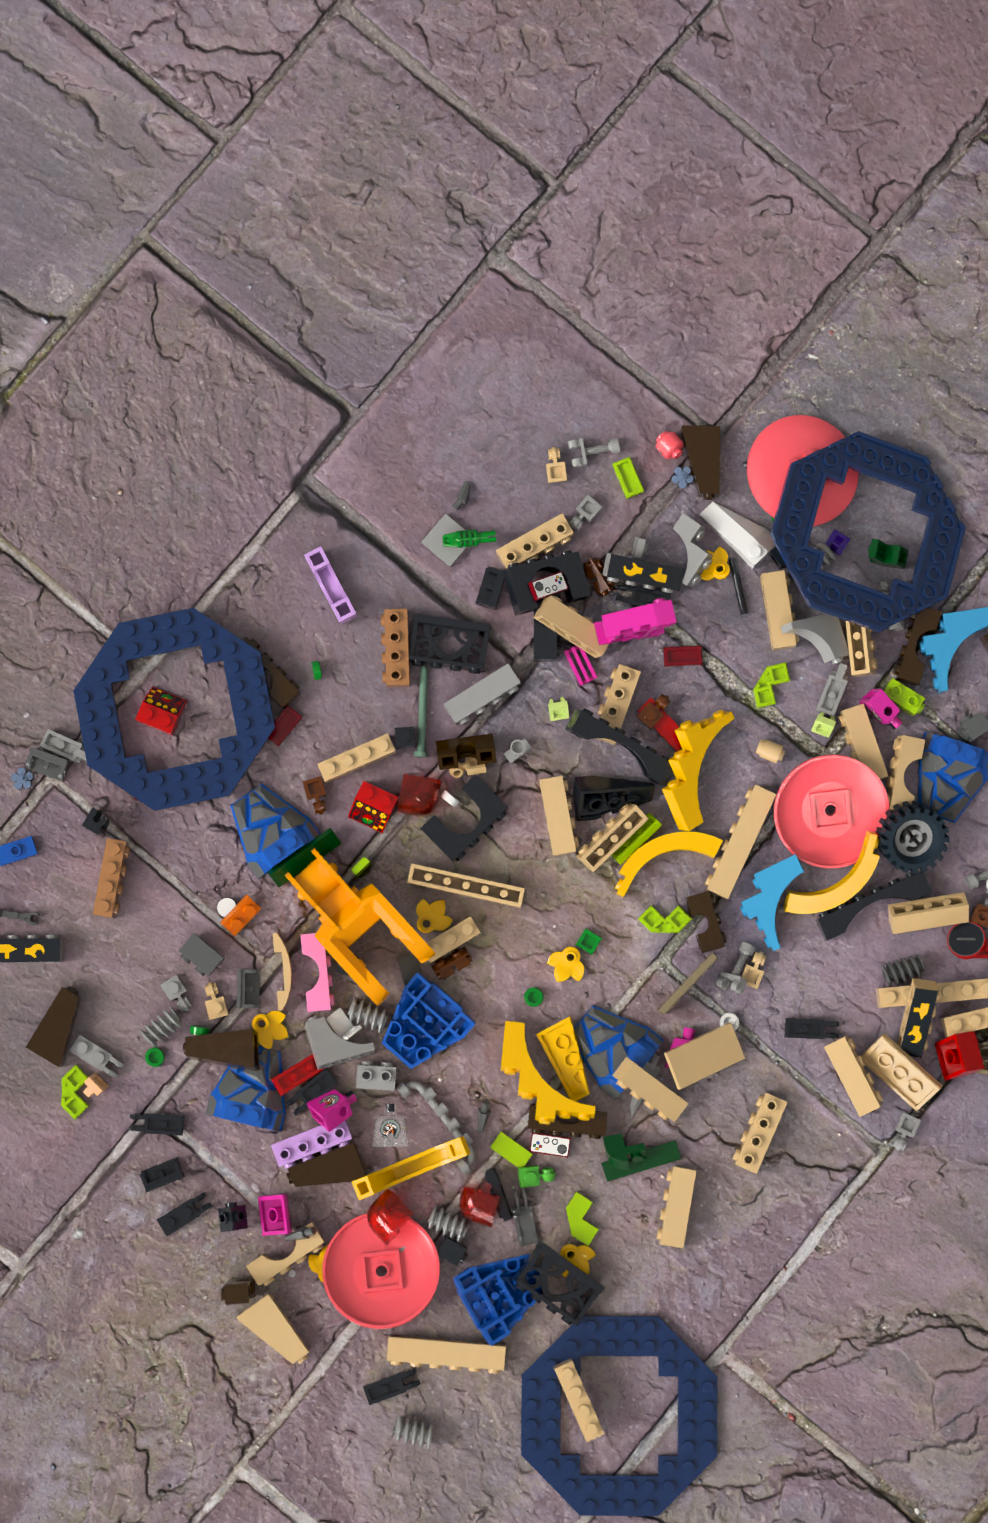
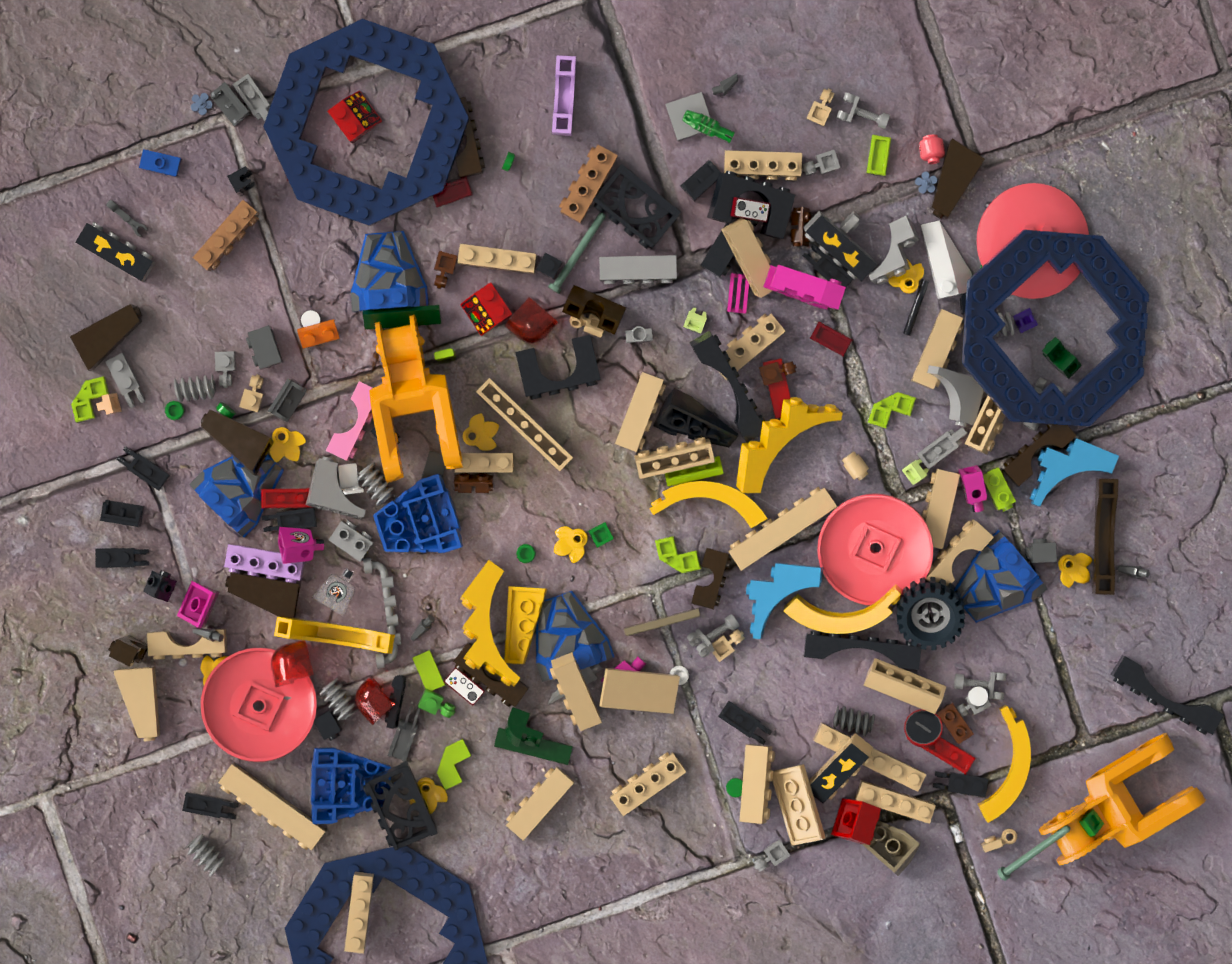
camera: 30 degrees right, 5 degrees up
tan slope [273,933,292,1011] -> none
white tile [441,790,460,807] -> none
none -> green tile [726,778,743,798]

